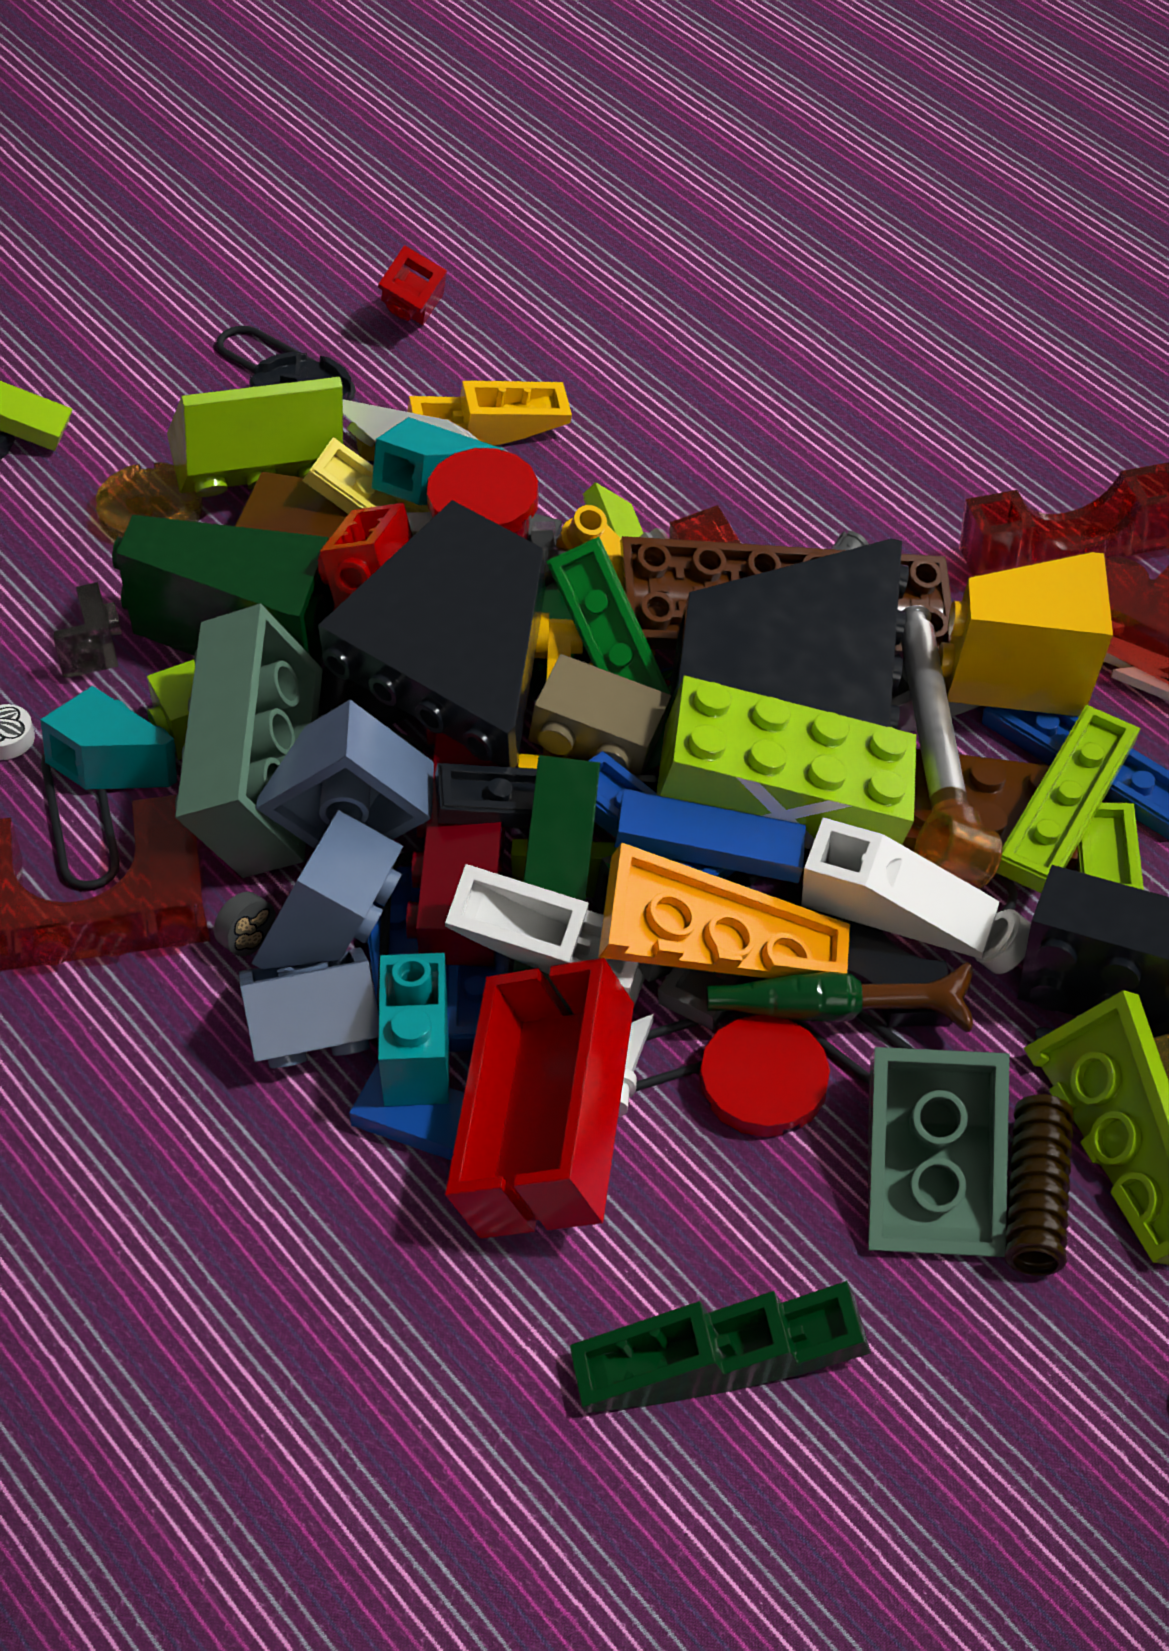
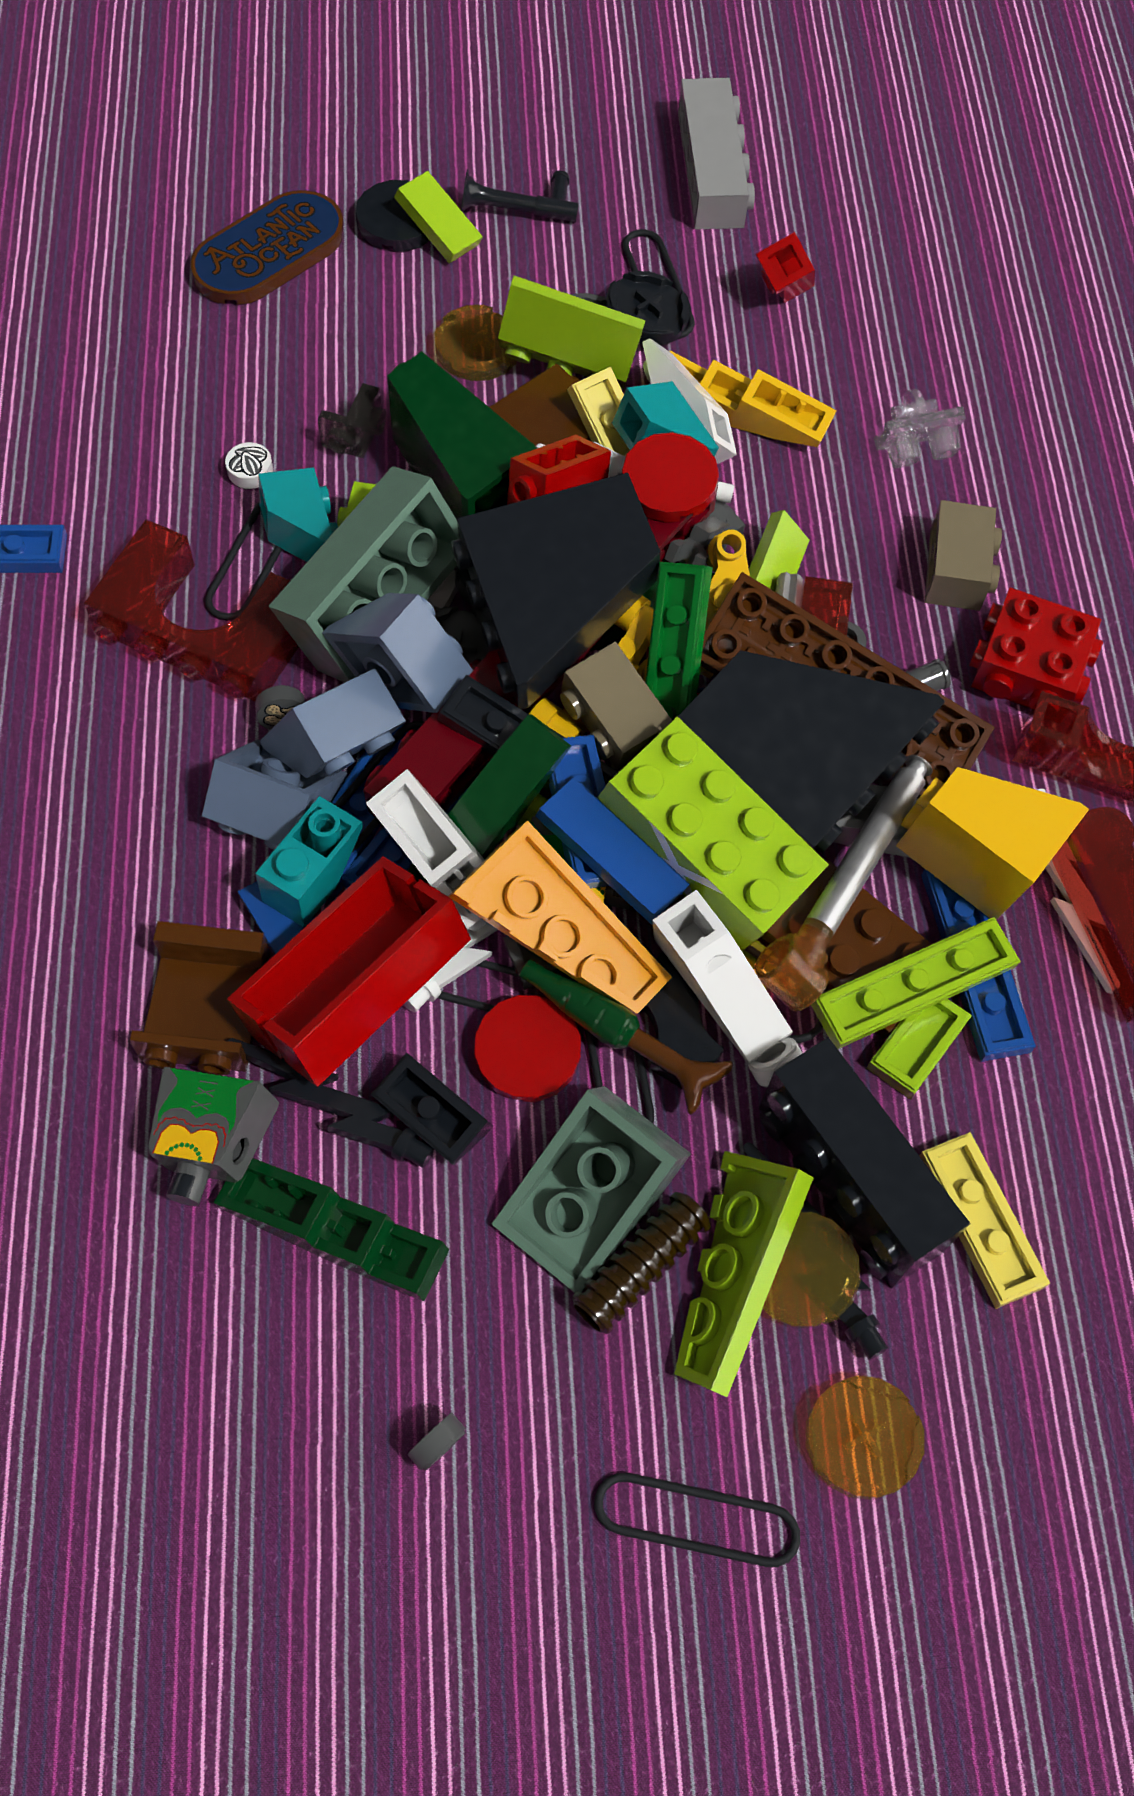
camera: 30 degrees right, 15 degrees up
none -> reddish brown panel [129,921,270,1076]
none -> torso [148,1067,279,1206]
none -> black piece [228,1038,434,1168]
none -> black slope [371,1052,493,1165]
none -> dark grey tile [407,1413,466,1471]
none -> black piece [461,169,579,223]
none -> light grey brick [678,78,755,229]
none -> clear hips [873,389,966,469]
none -> dark tan brick [924,500,1002,611]
none -> red brick [969,587,1103,719]

